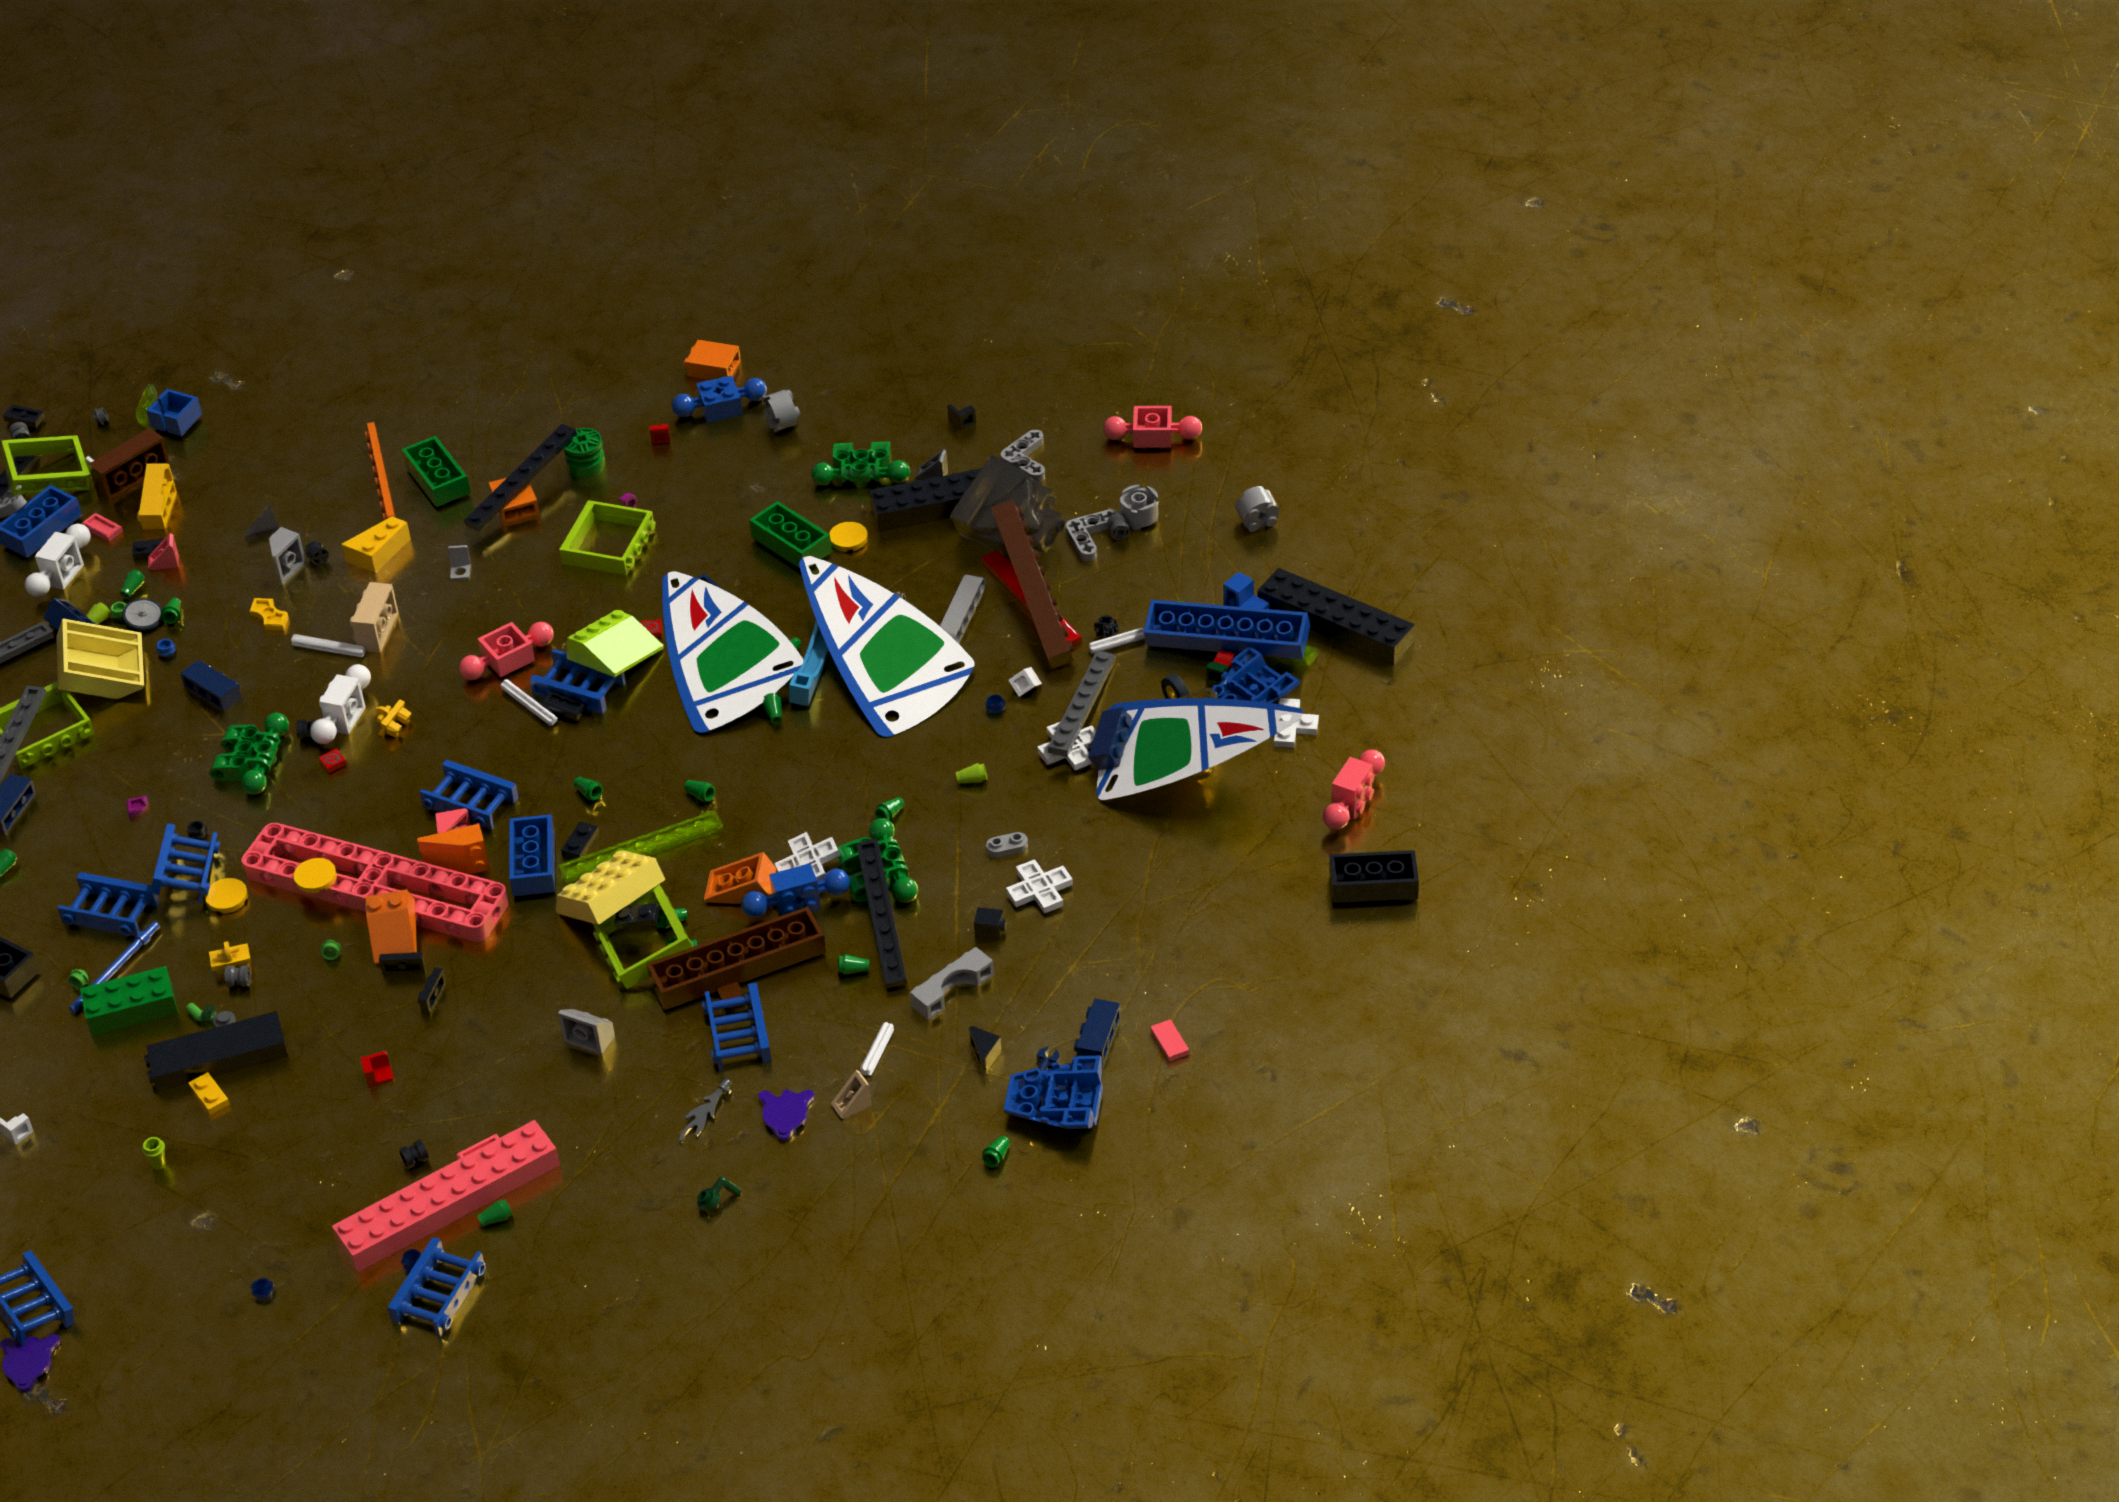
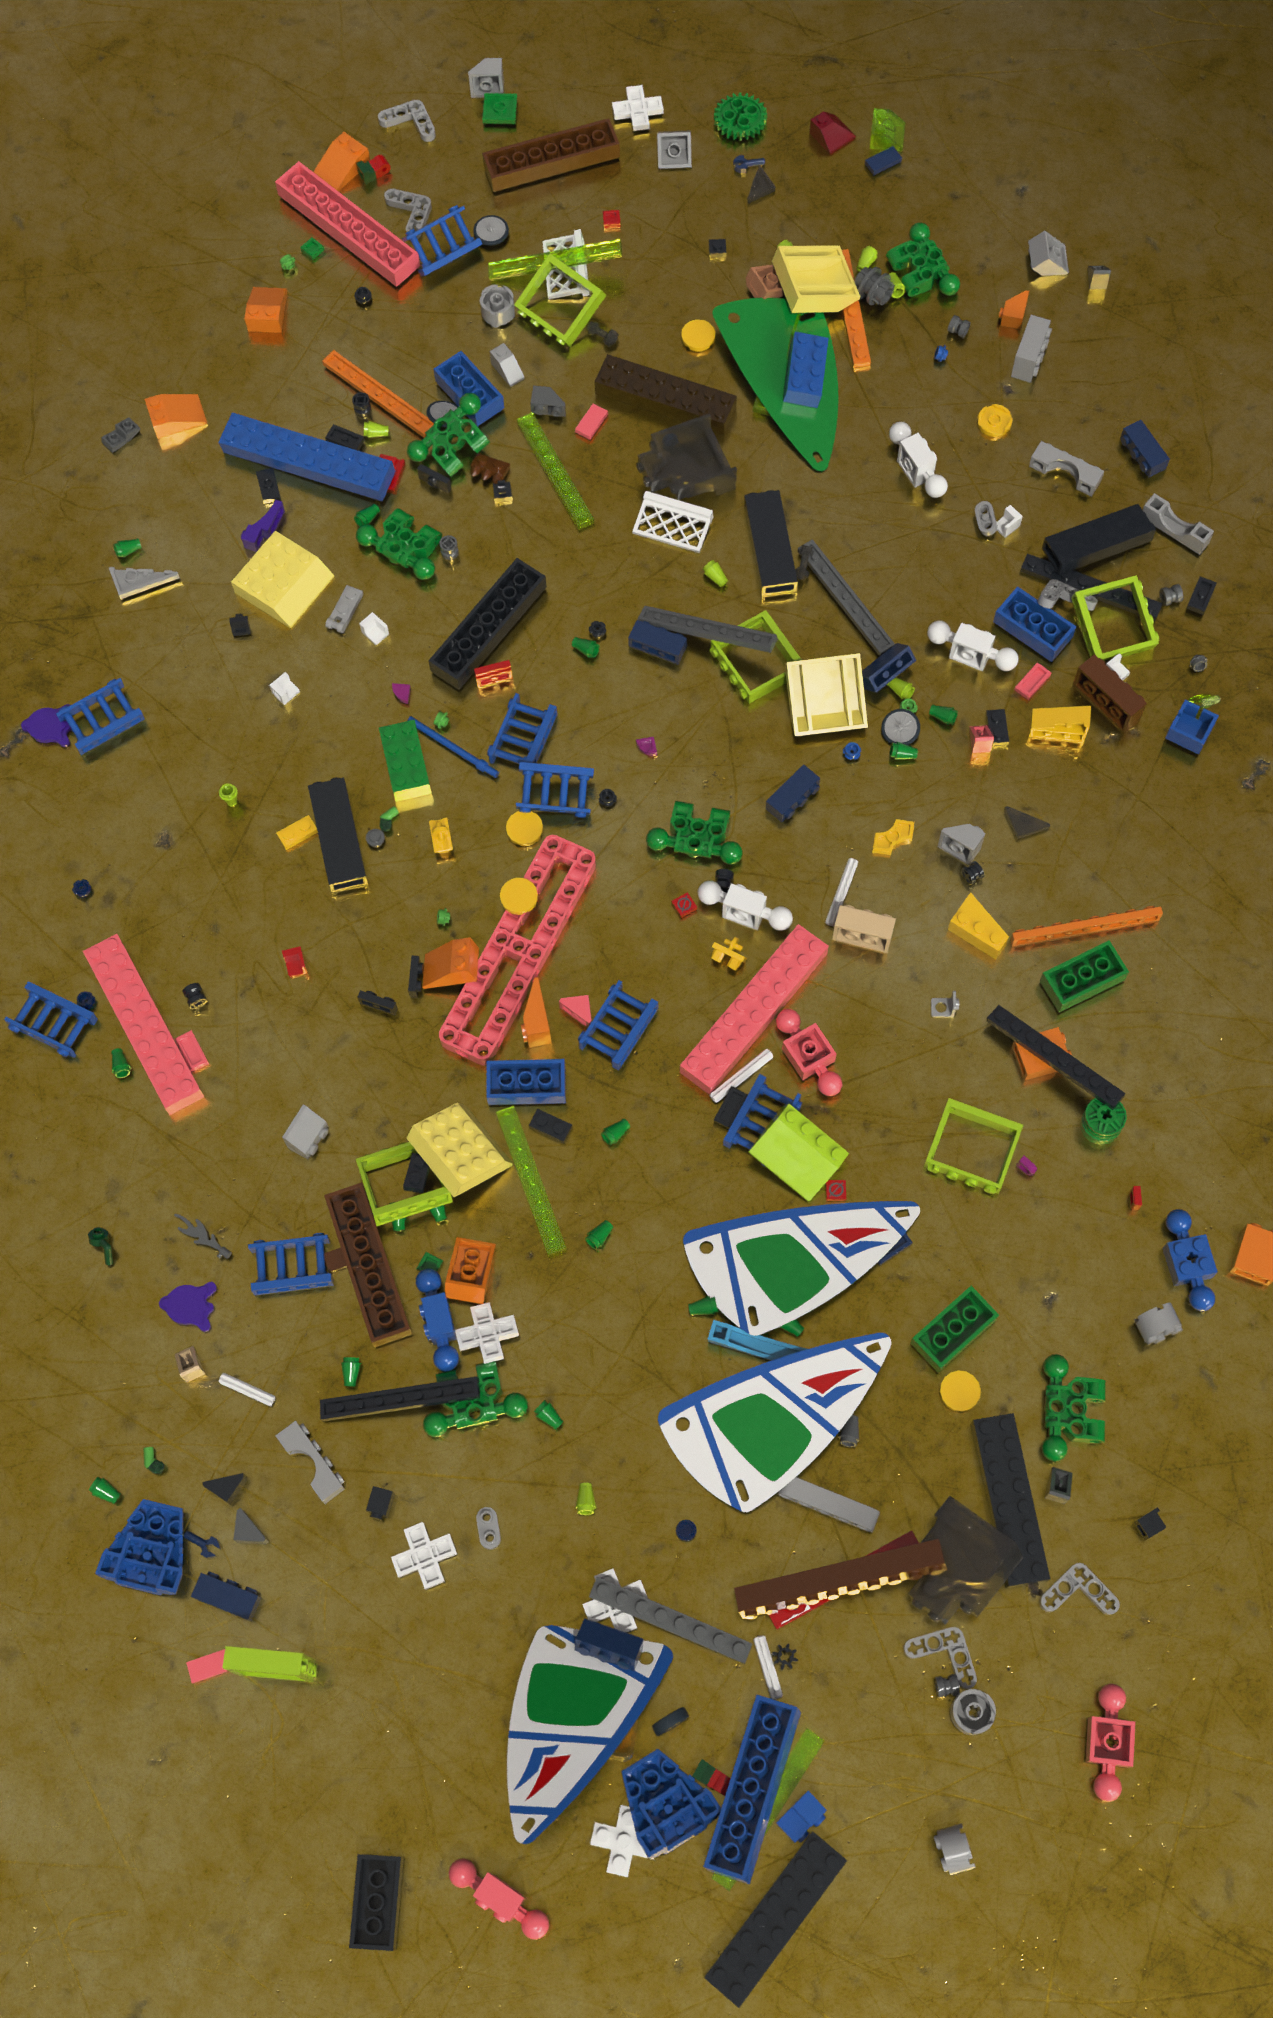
camera: 95 degrees right, 25 degrees up
dark grey wheel [225,965,251,987] -> none
white panel [1008,667,1042,697] -> none
none -> arm [143,1447,165,1474]
none -> lime window [222,1646,318,1682]
none -> dark grey slope [233,1508,269,1544]
none -> magenta tile [392,683,411,704]
none -> green tile [416,1252,444,1272]
none -> red plate [474,660,513,688]
none -> coral brick [680,924,829,1095]

